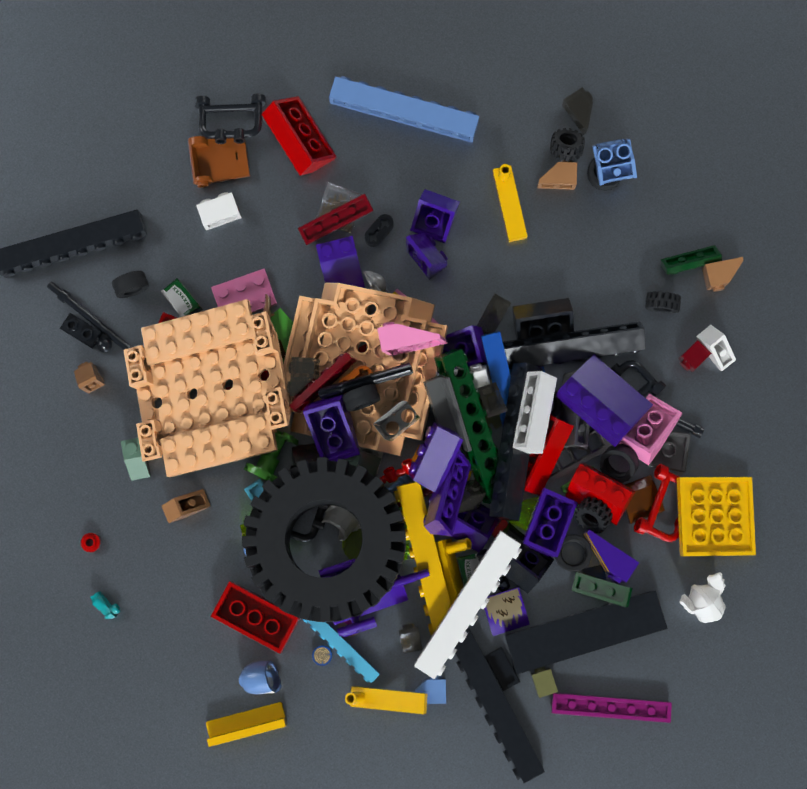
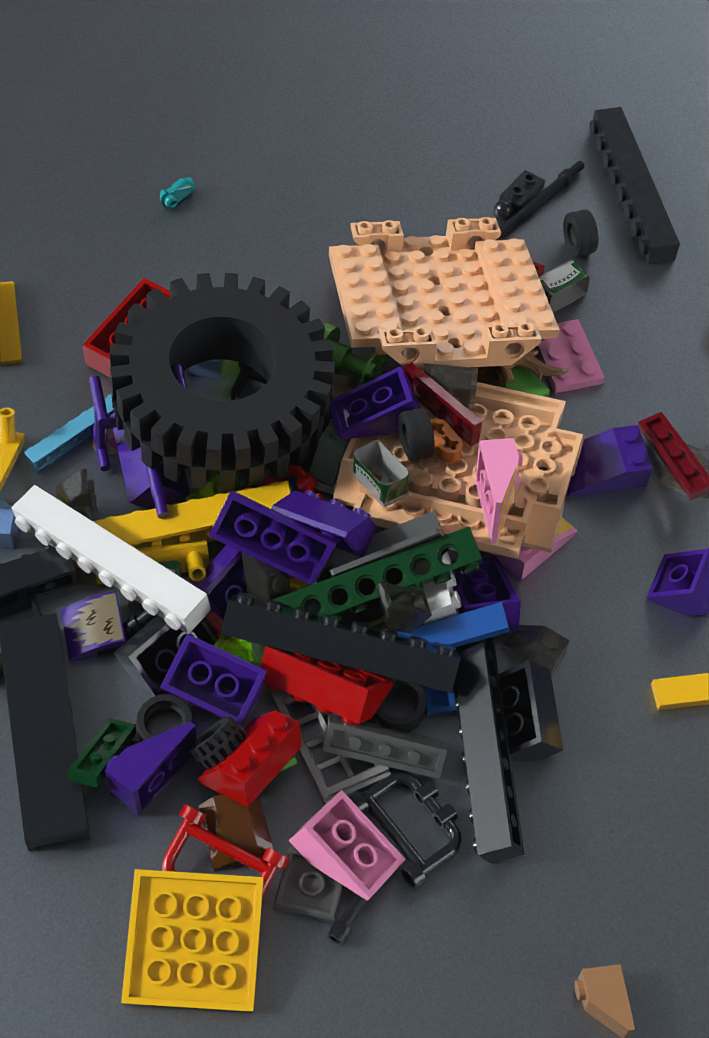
camera: 85 degrees right, 25 degrees down
medium nougat slope [74,362,105,394] -> none
red plate [81,533,101,552] -> none
sand green slope [121,438,151,481] -> none
medium nougat slope [162,489,210,523] -> none
white brick [196,192,242,231] -> none
medium blue piece [239,661,282,694] -> none
tile [312,645,332,666] -> none
black axle [318,363,413,399] -> none
light grey piece [362,271,388,315] -> none
black beam [365,214,394,247] -> none
dark purple slope [406,233,448,280] -> none
white brick [513,371,557,454] -> none
dark purple slope [556,355,653,447] -> none
black tyre [599,444,639,483] -> none
black tyre [645,291,681,313] -> none
dark green plate [661,245,722,275] -> none
dark red brick [678,340,712,372] -> none
white helmet [679,572,726,623] -> none
white slope [696,325,736,371] -> none

